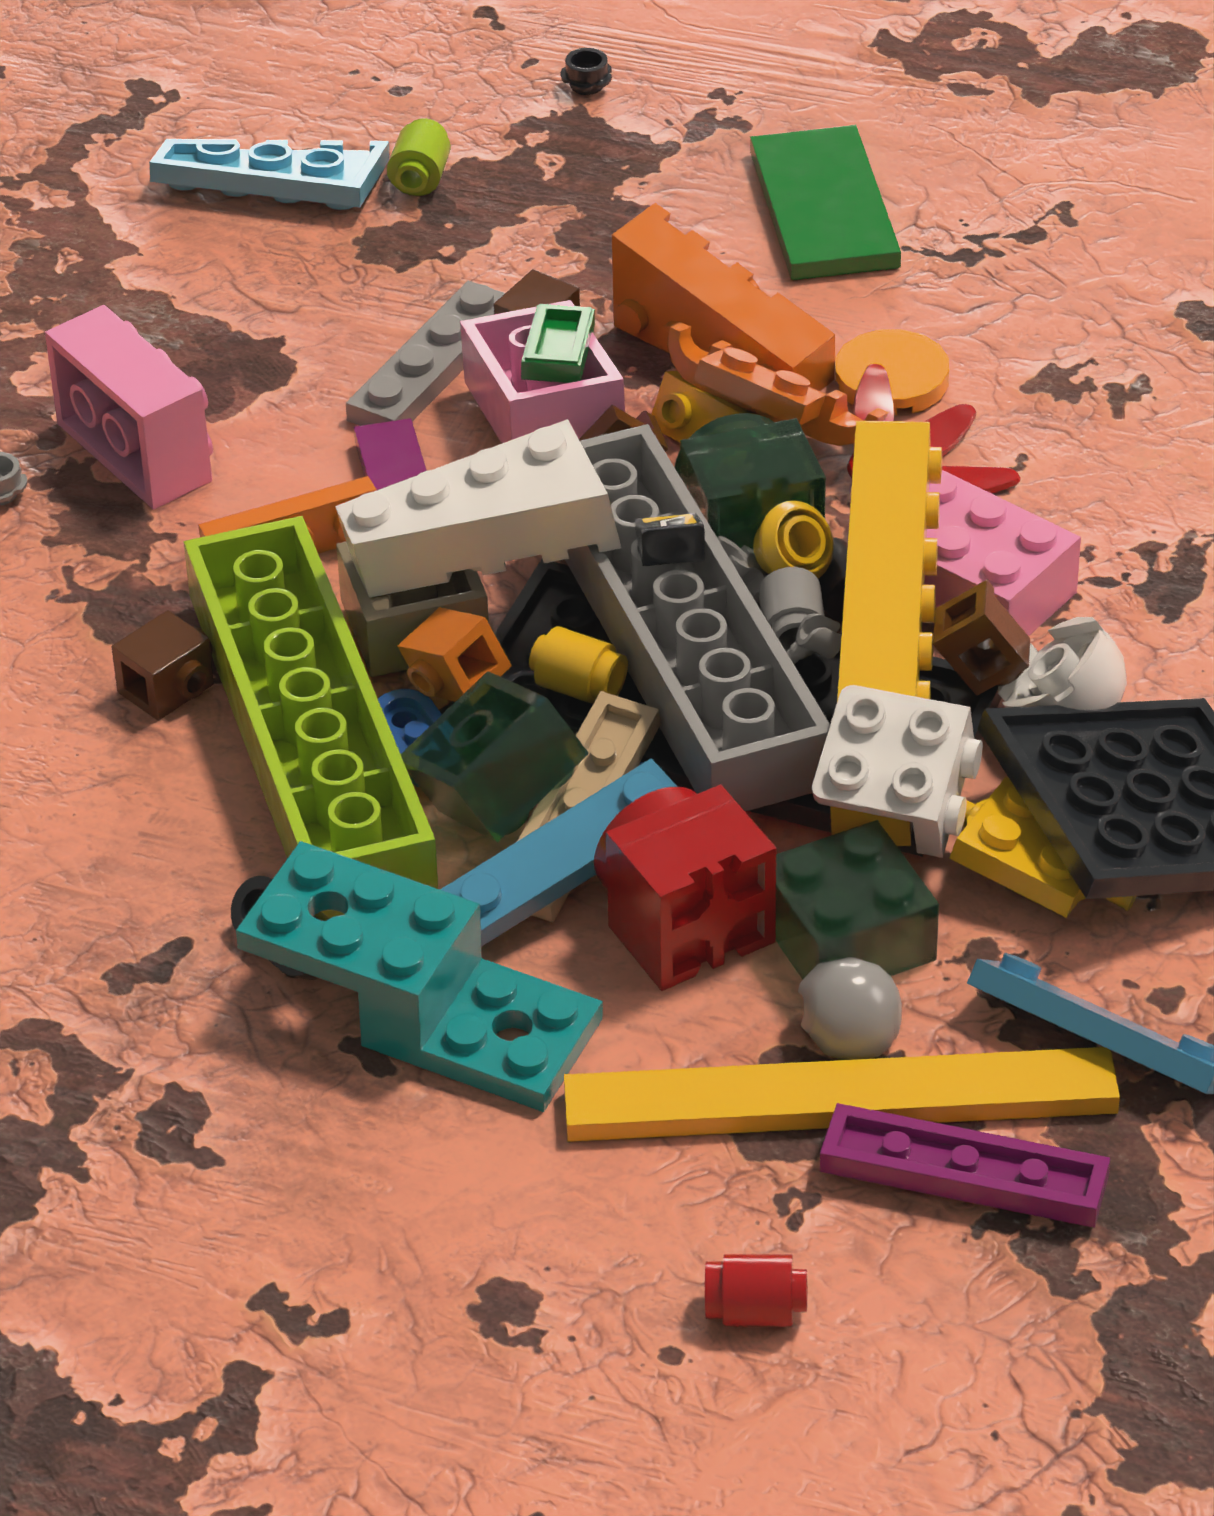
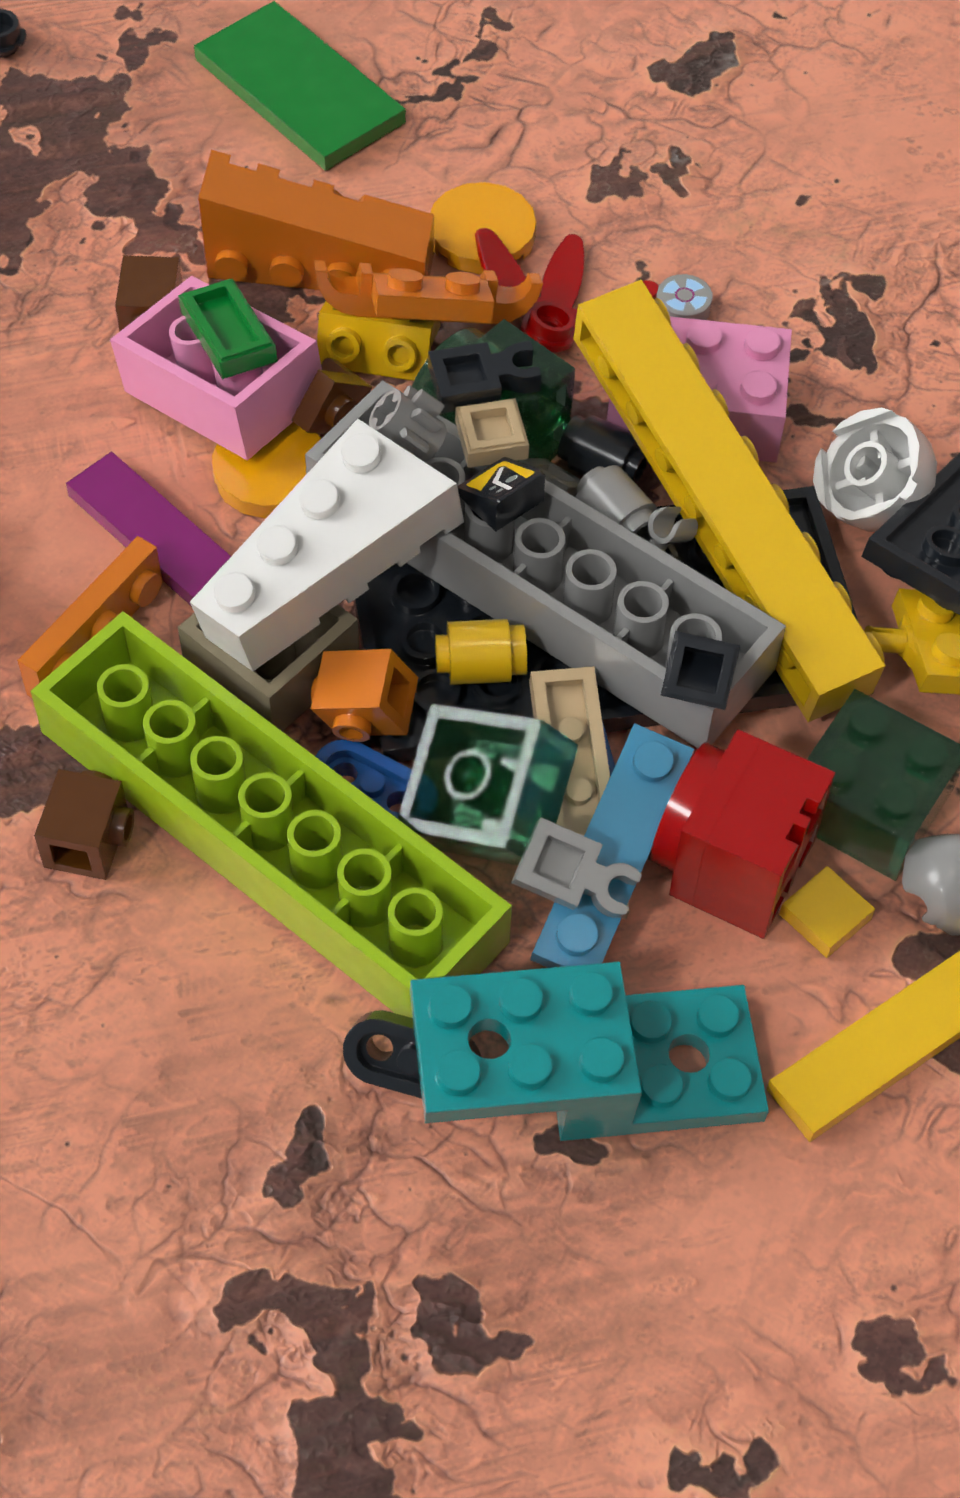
camera: 35 degrees left, 15 degrees up
light grey plate [346,280,505,426] -> none
yellow cone [753,501,834,578] -> none
white bracket [812,685,983,858] -> none
reddish brown brick [933,579,1030,696] -> none
none -> light grey gear [369,385,447,462]
none -> black plate [428,341,542,414]
none -> tan tile [455,398,529,468]
none -> light grey plate [511,818,642,918]
none -> light grey tile [656,274,713,320]
none -> black slope [660,631,740,710]
none -> yellow tile [779,866,875,958]

